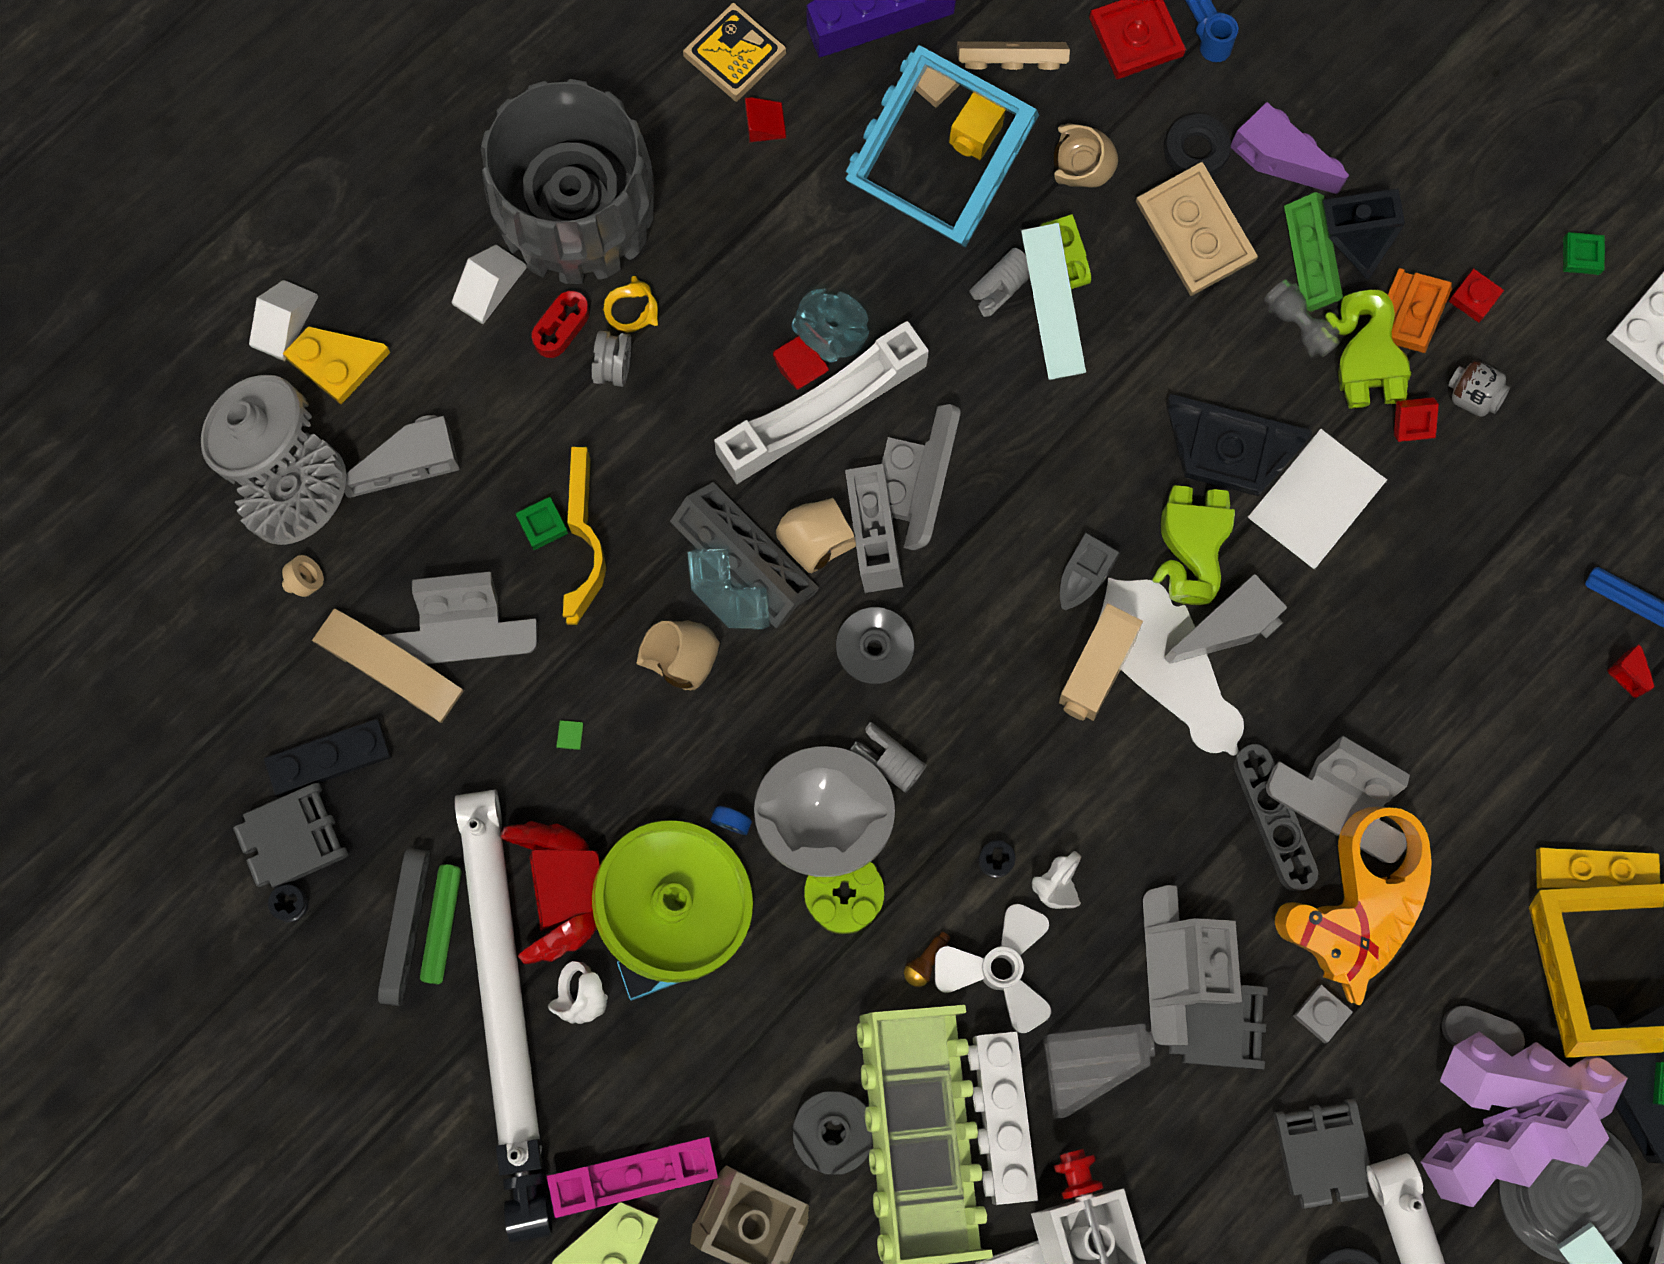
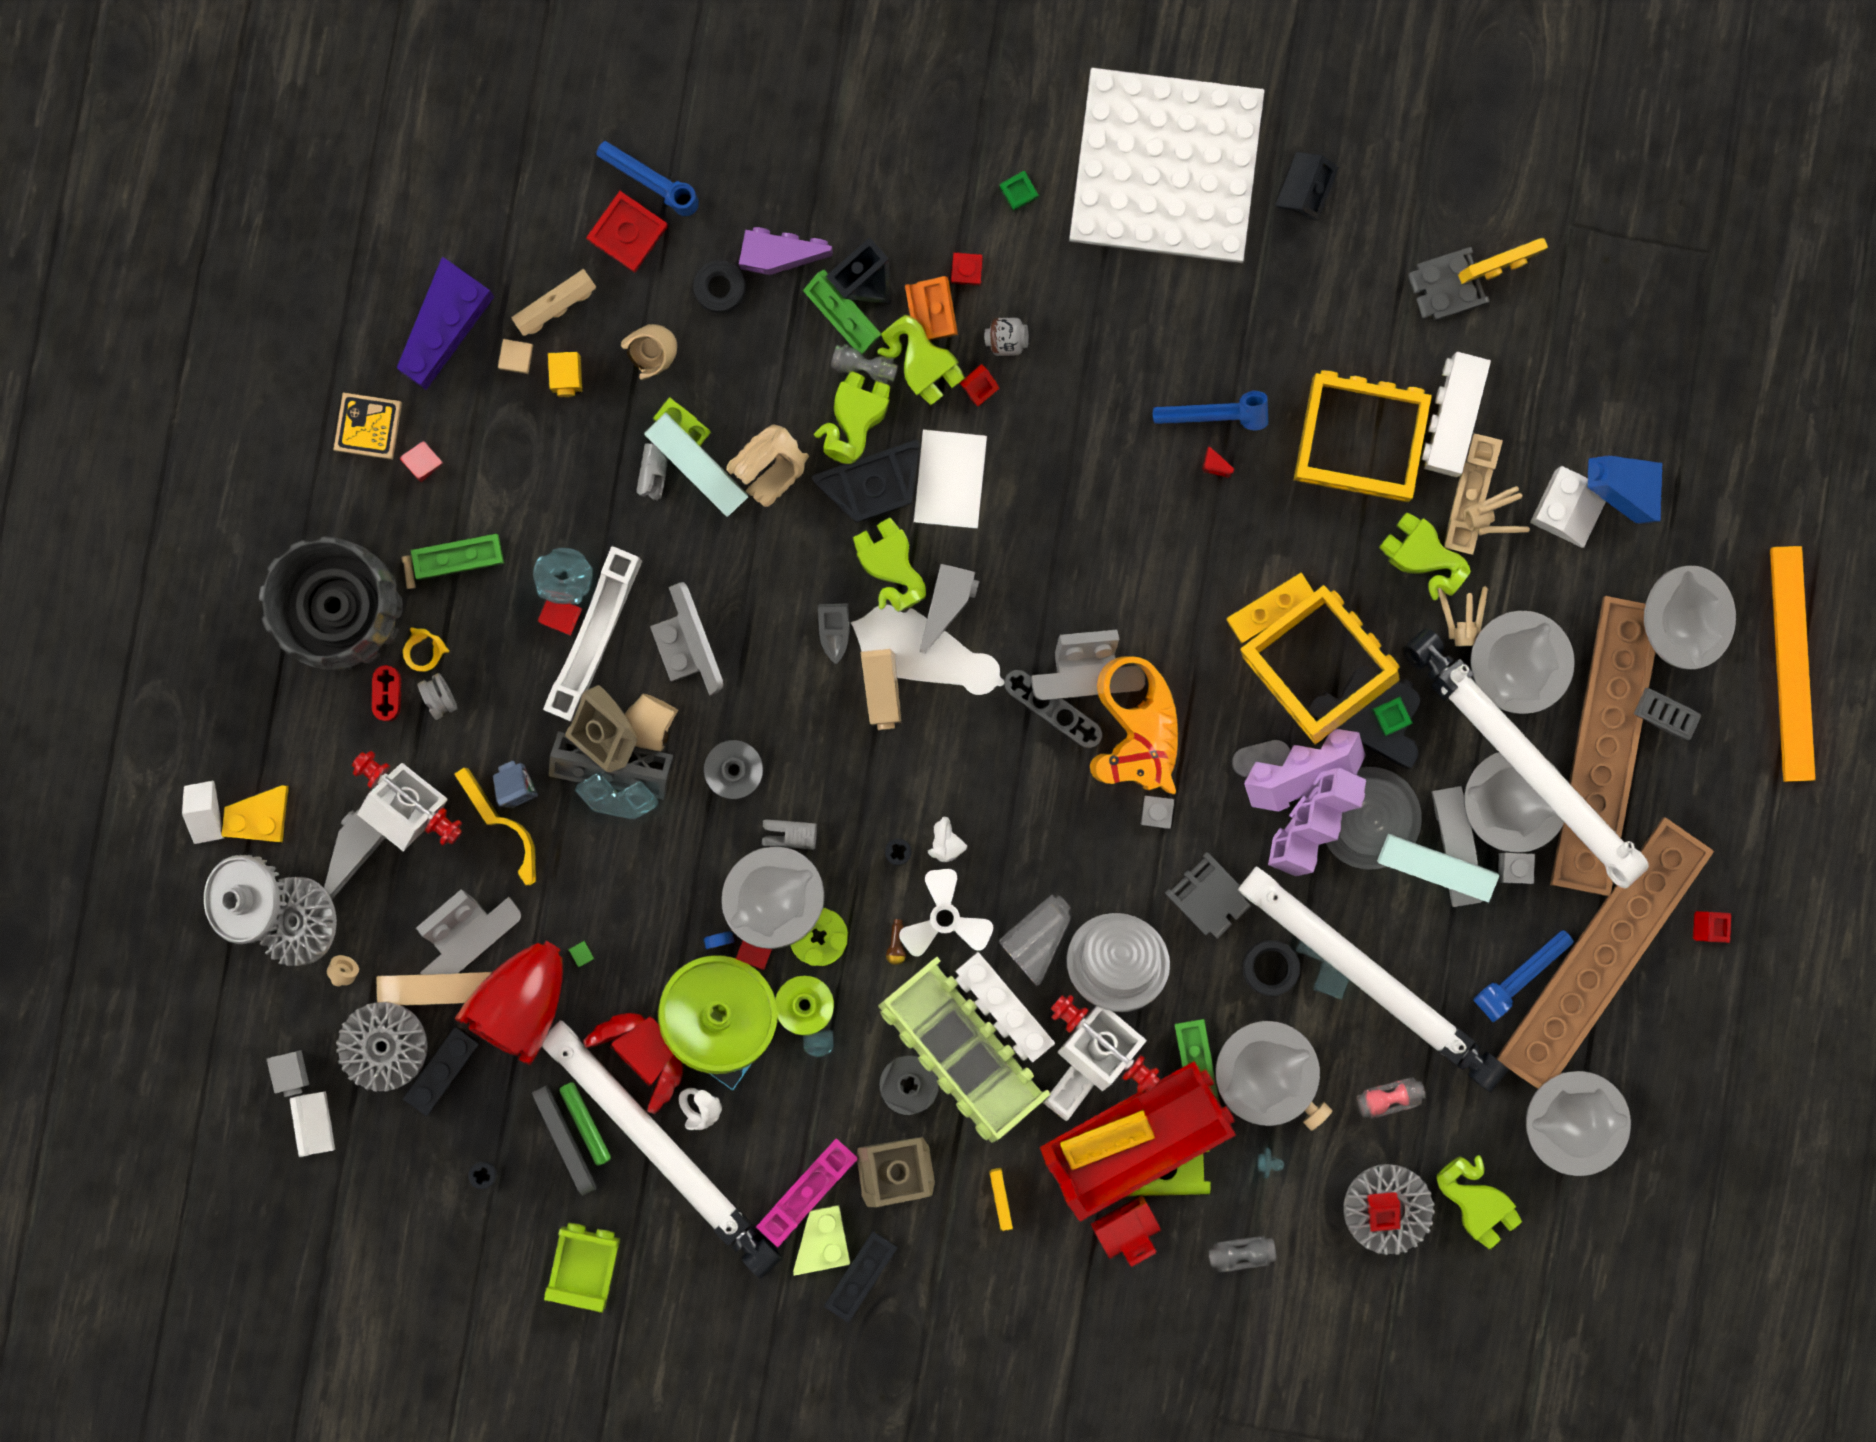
camera: 30 degrees left, 10 degrees up
dark grey plate [233,783,348,888] -> none
white slope [452,245,527,324] -> none
green plate [515,497,568,550] -> none
tan piece [637,620,720,690] -> none
light grey slope [845,464,903,593] -> none
medium azure window [846,45,1039,248] -> none
tan plate [1136,162,1258,296] -> none
light grey plate [1143,885,1242,1046] -> none
dark grey plate [1169,985,1268,1070] -> none
none -> light grey brick [267,1050,309,1097]
none -> white panel [290,1091,335,1157]
none -> light grey wheel [336,1002,427,1091]
none -> white brick [352,751,463,851]
none -> tan piece [401,556,415,589]
none -> bright green plate [411,534,504,580]
none -> red cylinder [454,941,563,1065]
none -> sand blue slope [493,761,538,808]
none -> lime panel [544,1223,620,1312]
none -> dark tan slope [565,685,637,772]
none -> tan piece [726,424,809,507]
none -> red slope [736,941,772,970]
none -> lime dish [775,976,834,1035]
none -> clear light blue plate [803,1031,834,1057]
none -> lime hips [814,372,890,464]
none -> light grey piece [1067,913,1170,1012]

